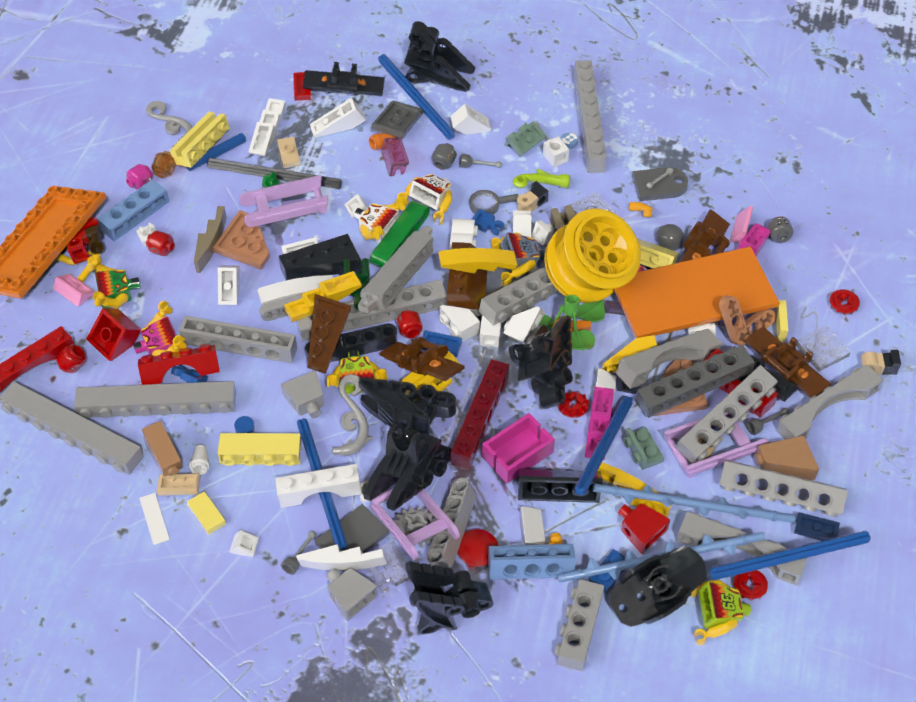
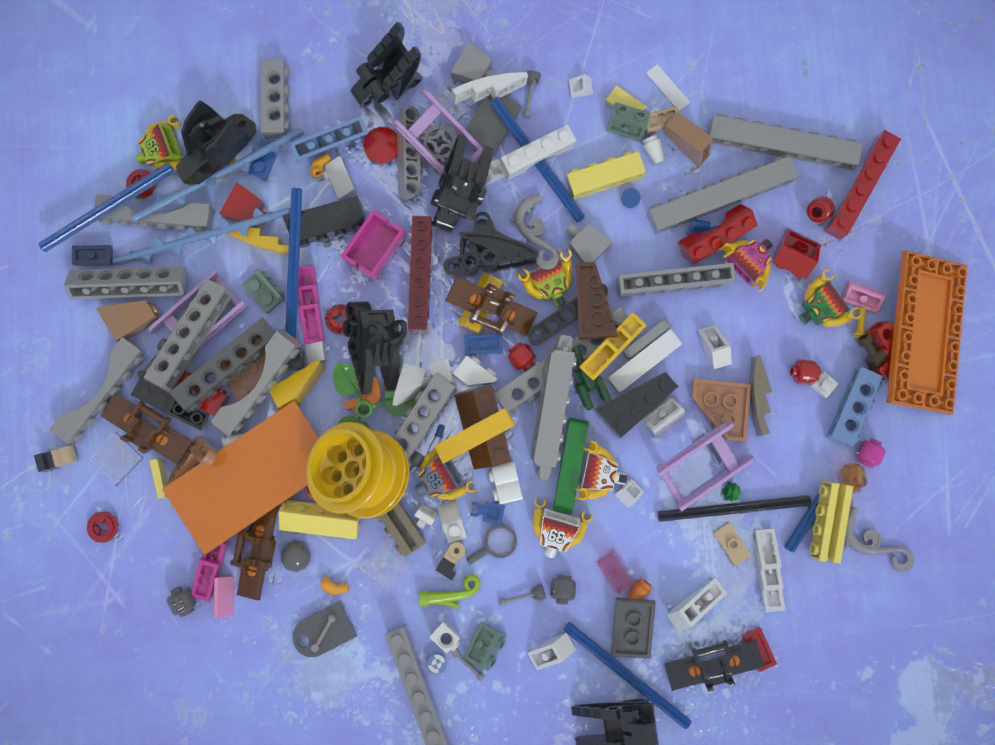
camera: 160 degrees right, 30 degrees up
none -> sand green bracket [606,102,650,141]

